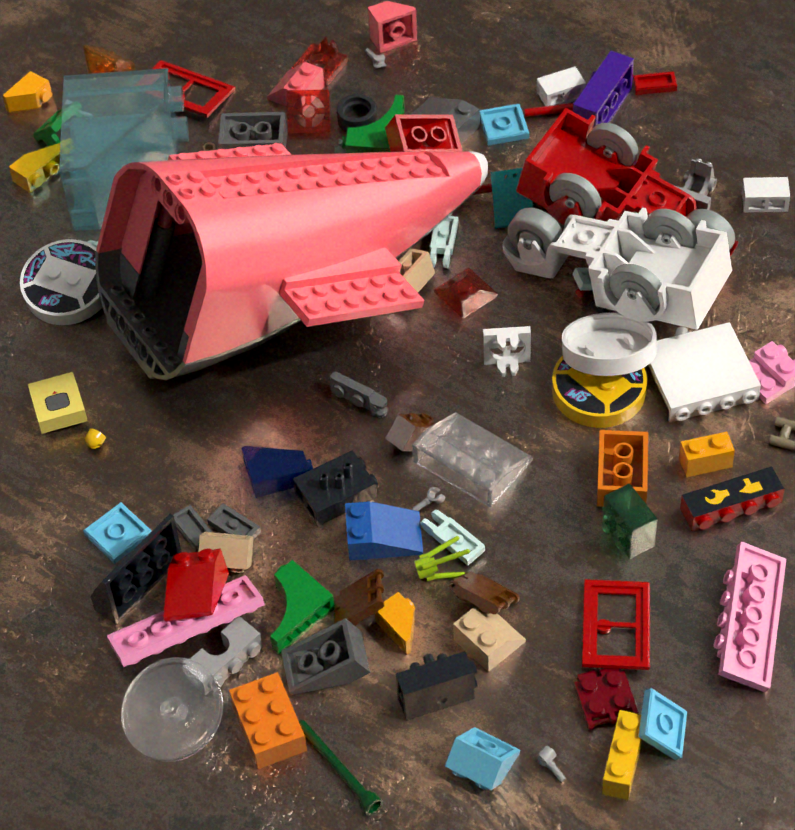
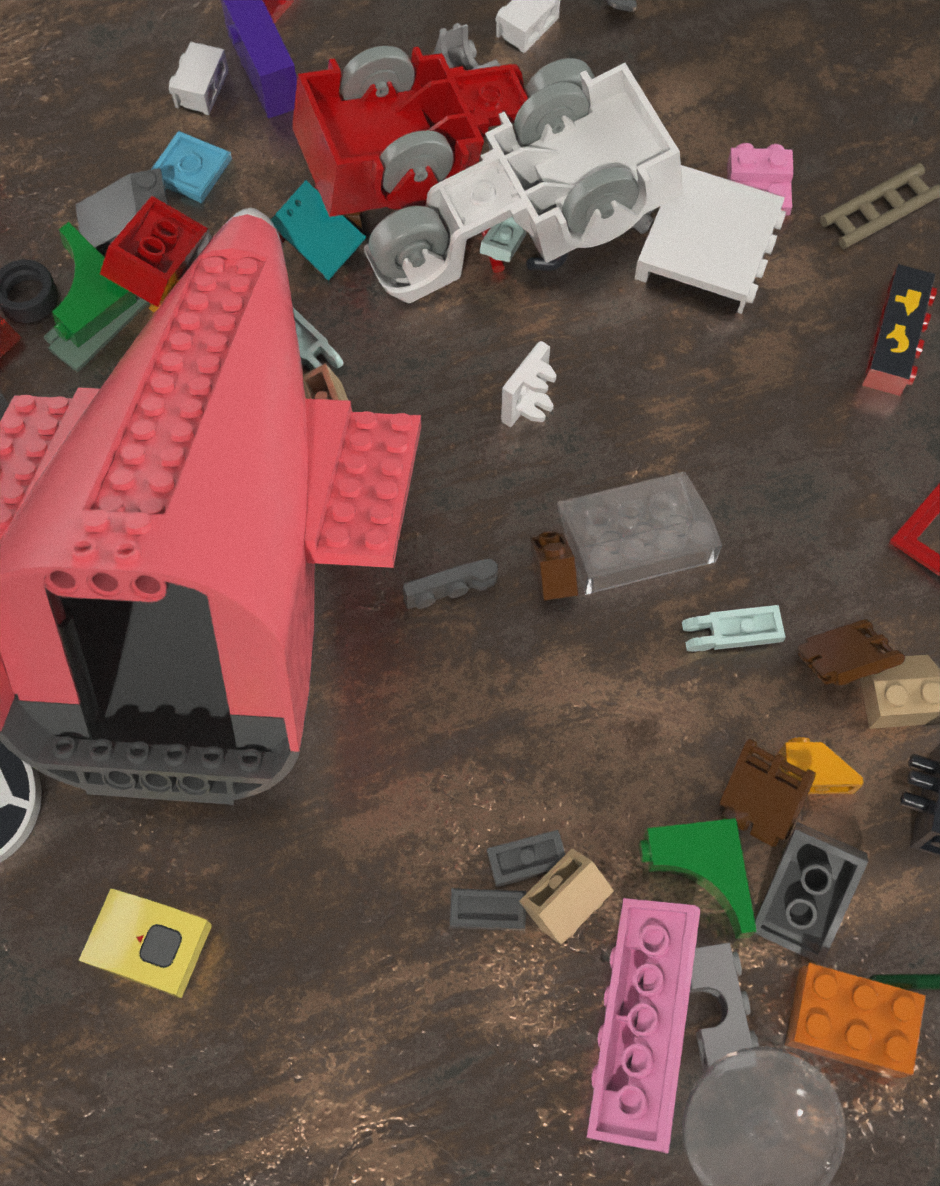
camera: 55 degrees left, 15 degrees up
medium azure tile [83,502,152,564] -> none
yellow hinge [85,428,106,449] -> none
black slope [90,514,182,625] -> none
red slope [163,548,229,622] -> none
clear blue slope [241,446,313,498] -> none
black piece [293,450,378,527] -> none
blue slope [345,501,423,561] -> none
light grey hand [412,487,445,511] -> none
lime plant [414,536,470,582] -> none
clear red slope [434,268,498,319] -> none
red bar [524,103,574,117] -> none
yellow brick [552,356,647,428] -> none
white brick [562,313,657,376] -> none
orange brick [597,430,648,508] -> none
clear green brick [602,483,657,559] -> none
light orange brick [679,432,735,477] -> none

